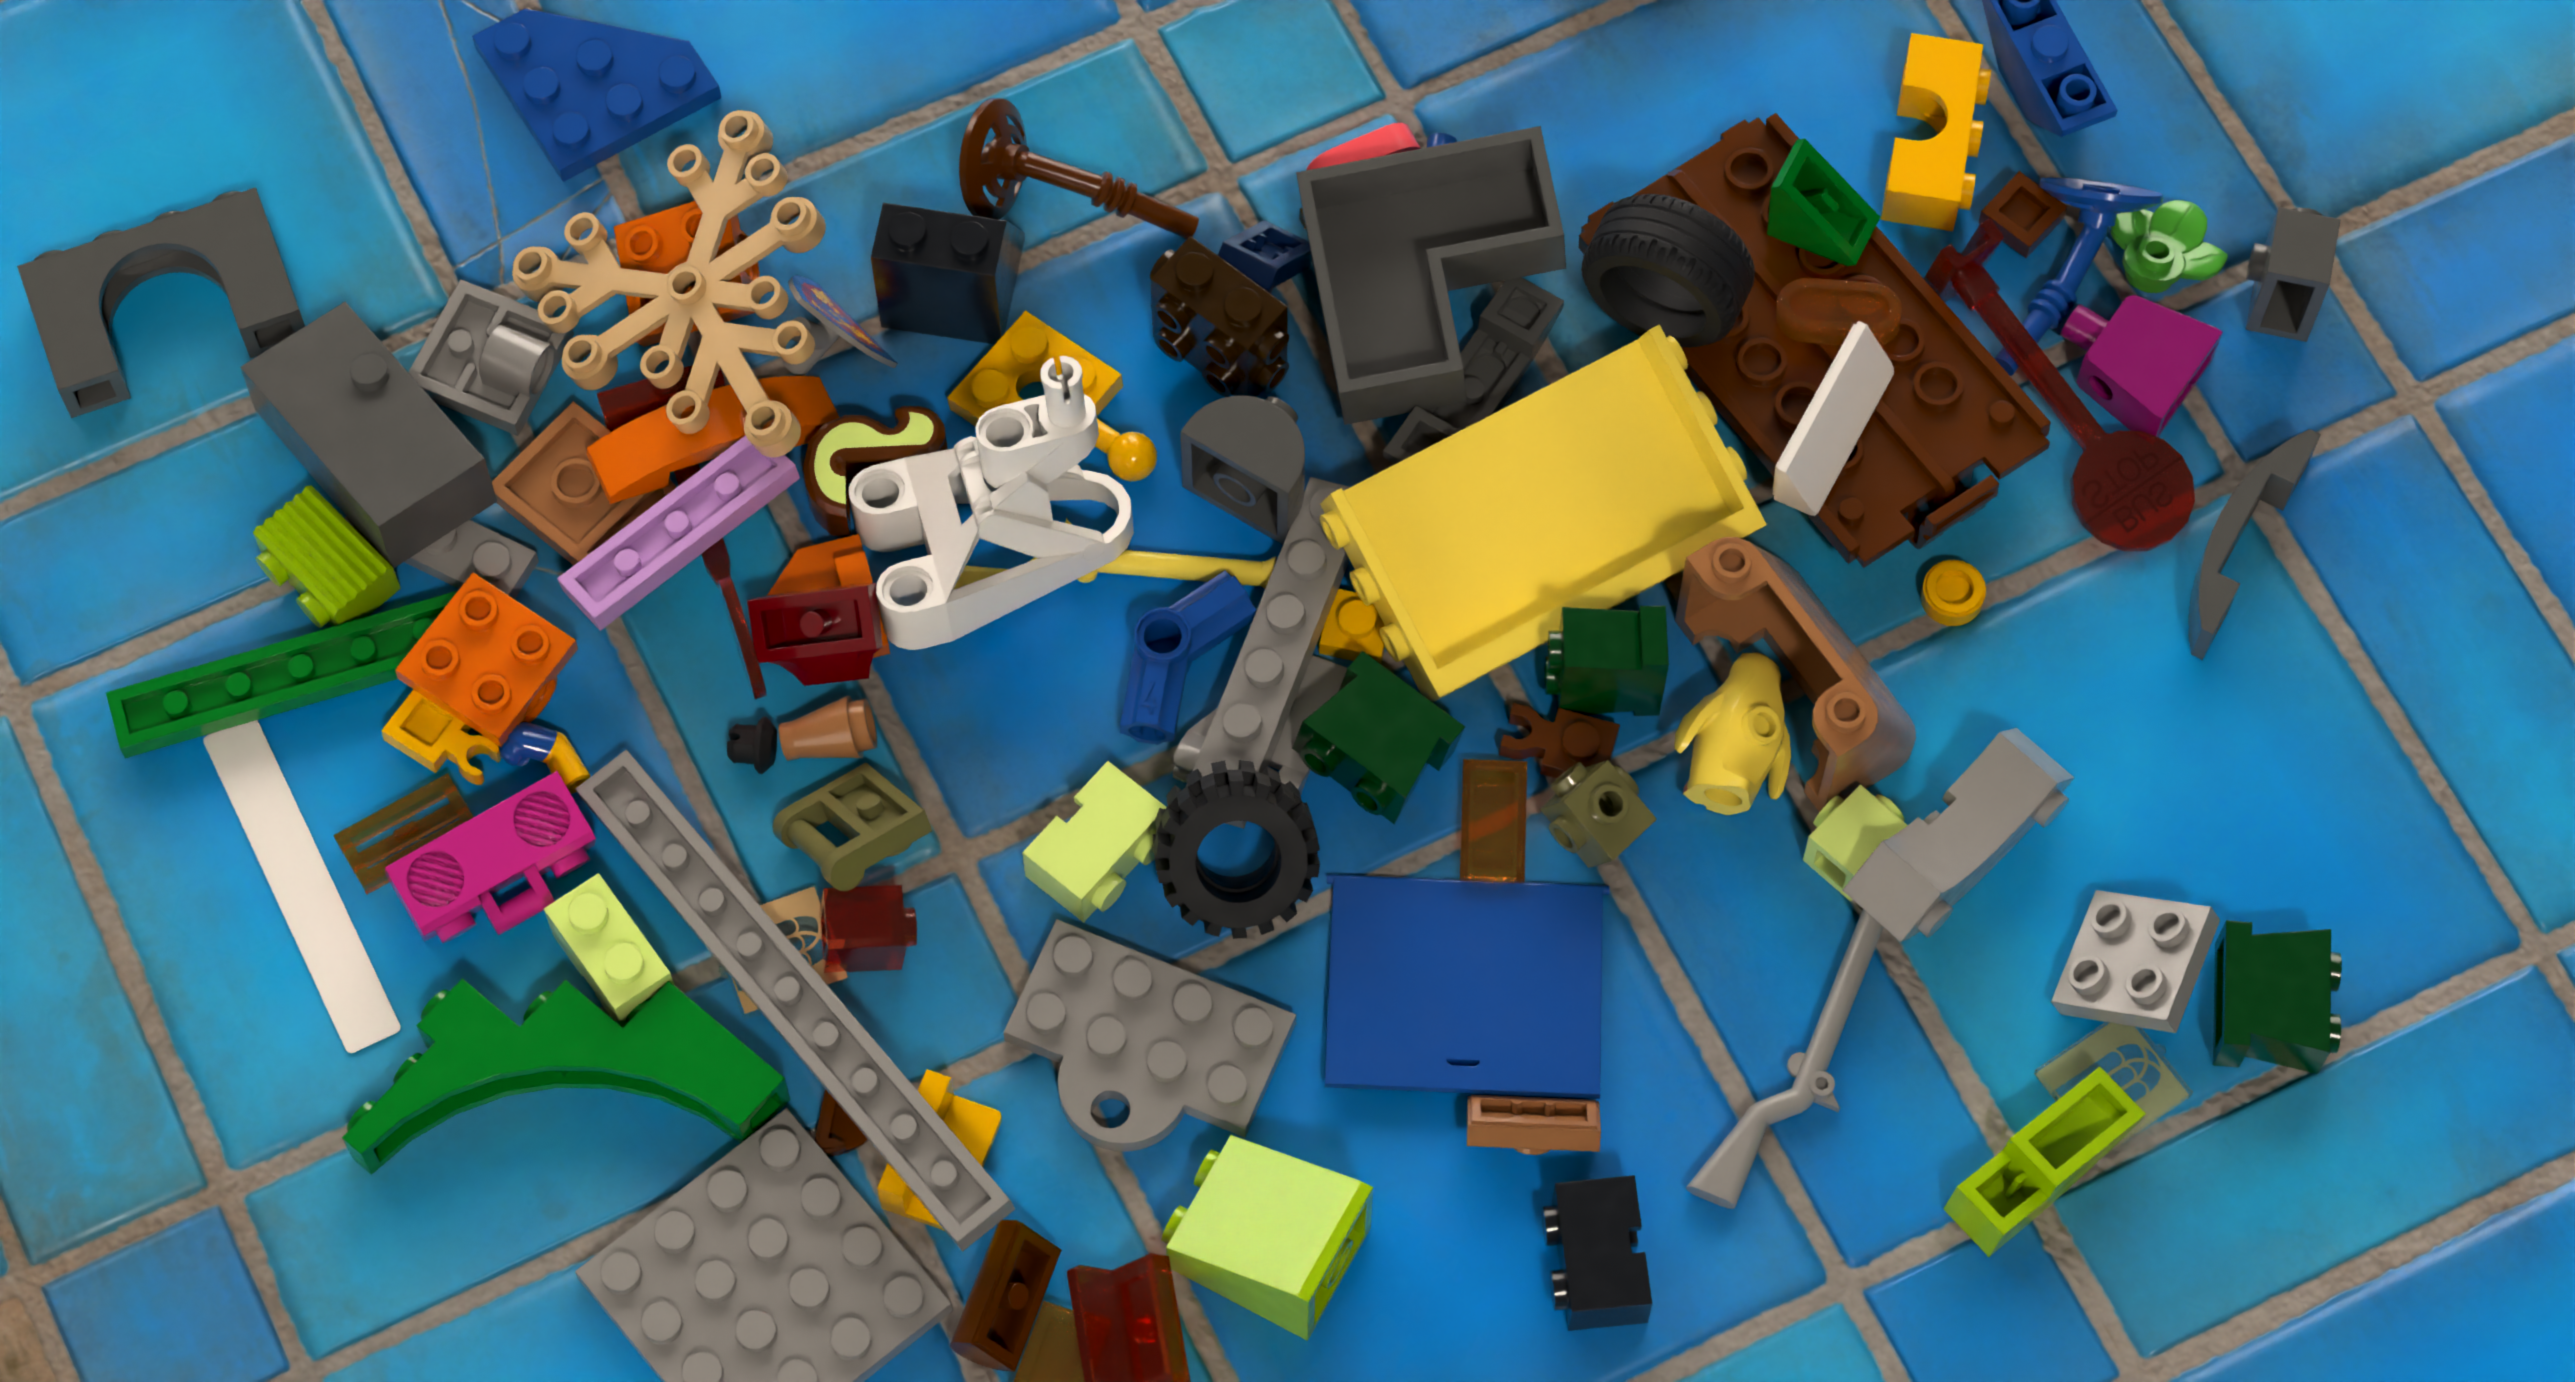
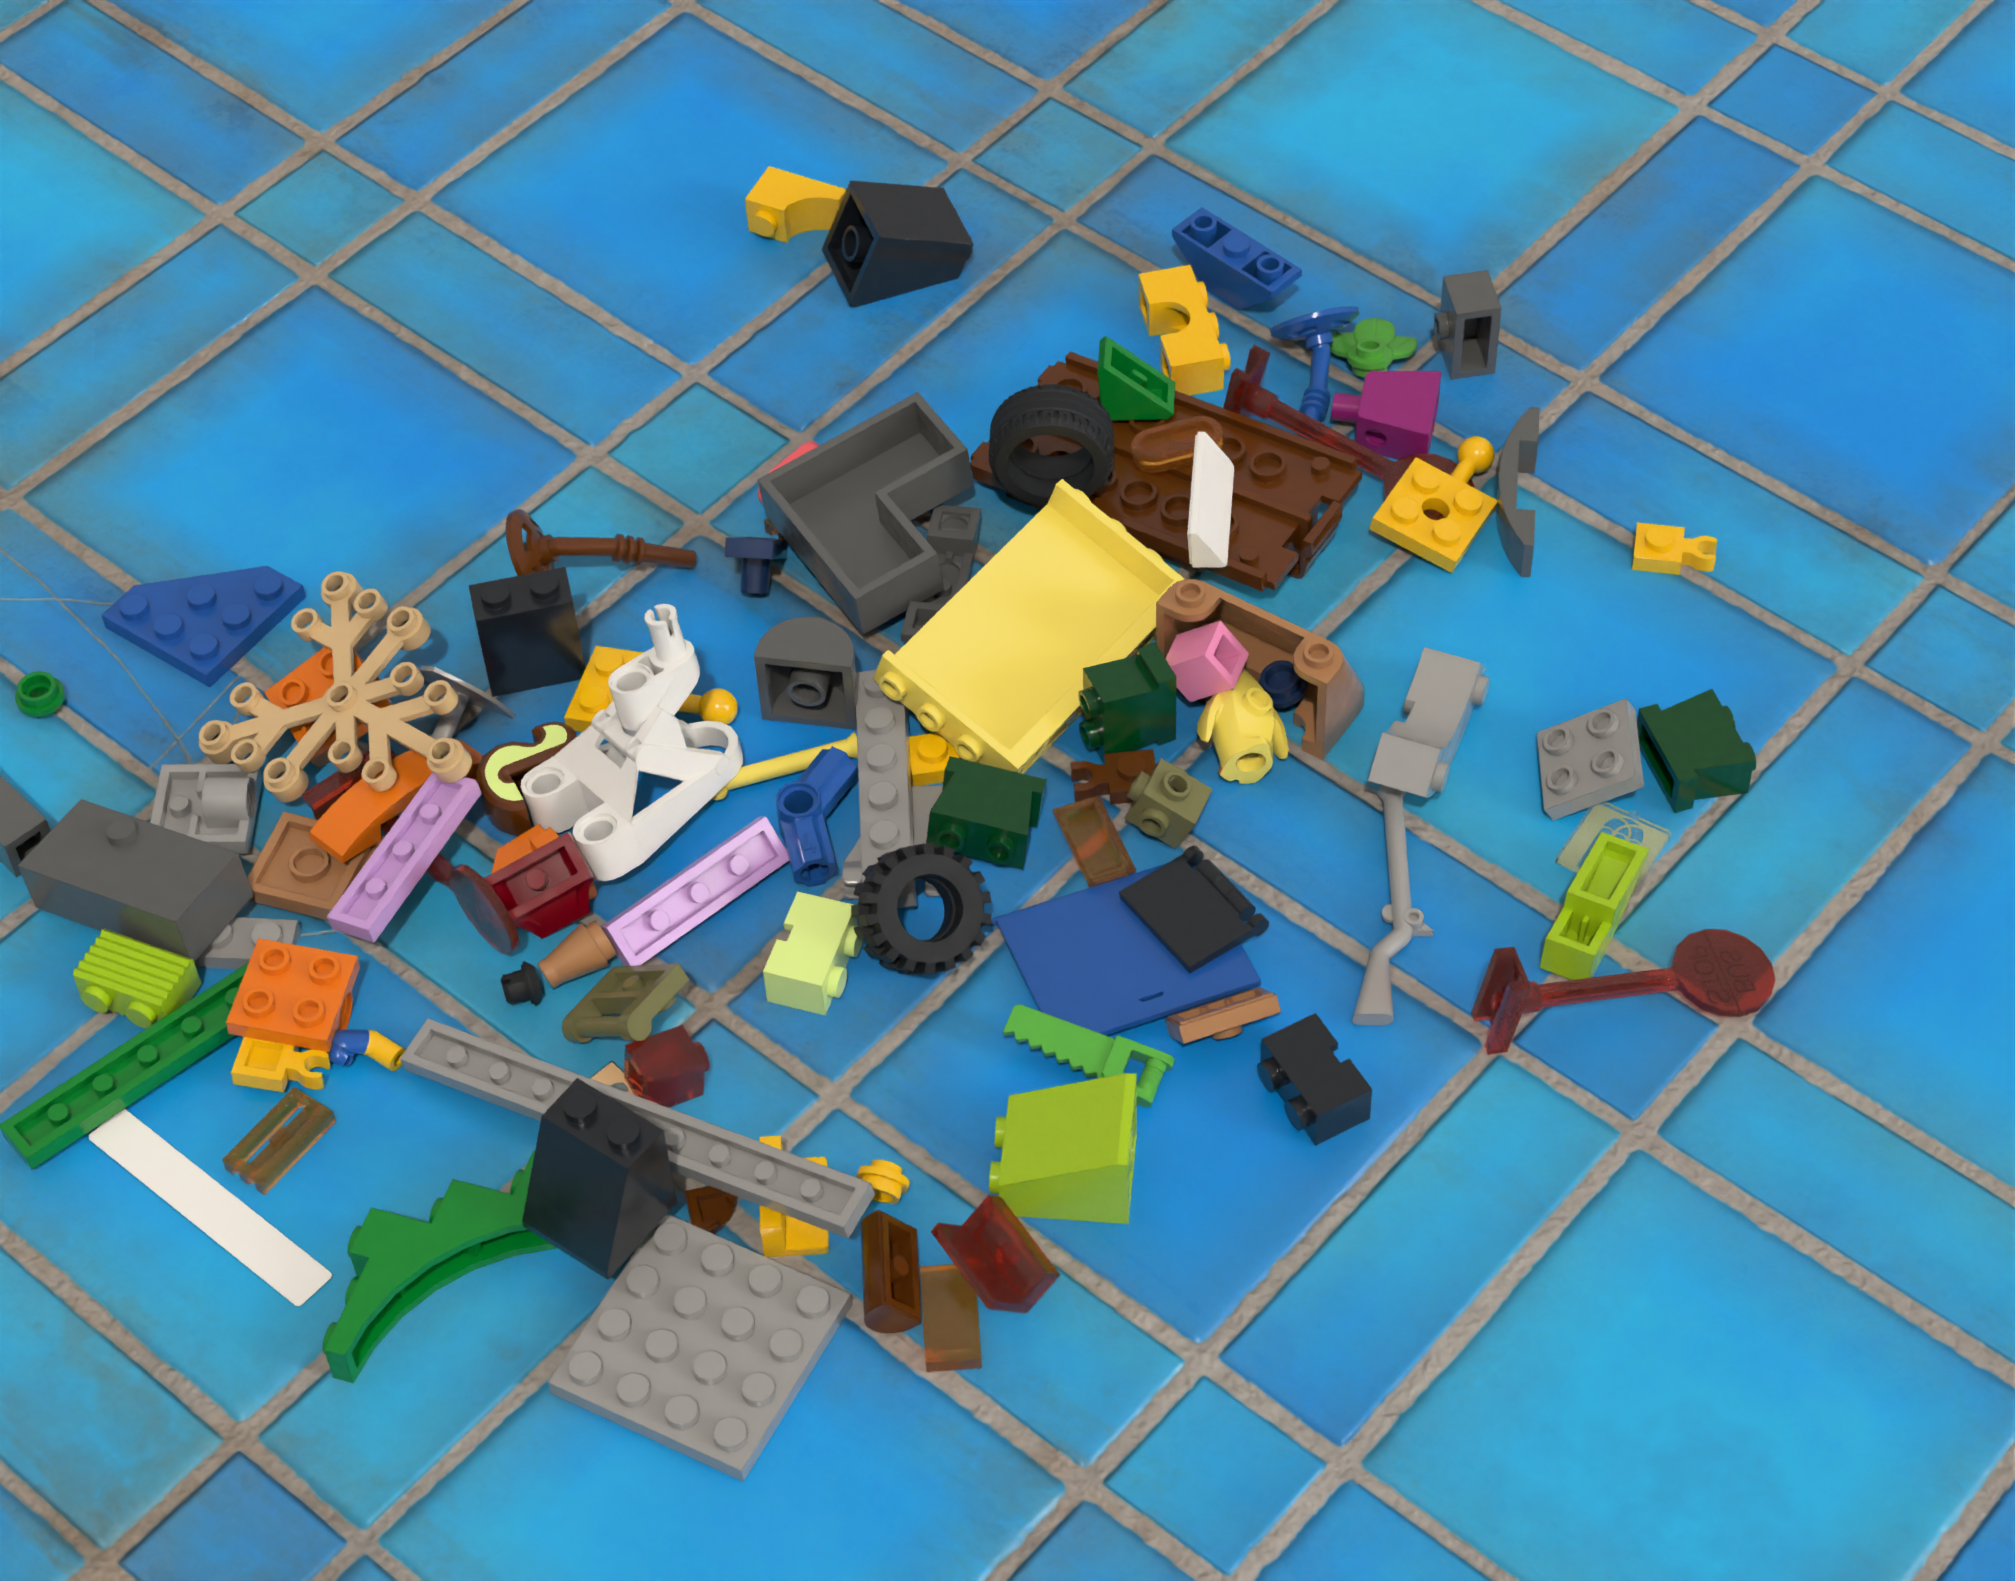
camera: 20 degrees left, 15 degrees down
dark pink piece [385,771,596,944] -> none
yellowish green brick [544,873,674,1027] -> none
light grey plate [1003,919,1296,1152] -> none
dark brown brick [1149,236,1289,397] -> none
yellowish green brick [1803,784,1908,902] -> none
yellow tile [1920,560,1986,626] -> none
reddish brown plate [1978,171,2068,258] -> none
none -> green plate [15,671,65,717]
none -> black slope [522,1078,677,1280]
none -> lavender plate [601,816,789,966]
none -> yellow plate [856,1160,910,1204]
none -> bright green piece [1003,1004,1175,1107]
none -> black piece [1119,846,1269,973]
none -> bright pink brick [1166,621,1249,702]
none -> dark blue plate [1258,660,1307,708]
none -> yellow plate [1369,436,1498,573]
none -> clear red piece [1471,929,1776,1055]
none -> yellow plate [1632,522,1717,575]

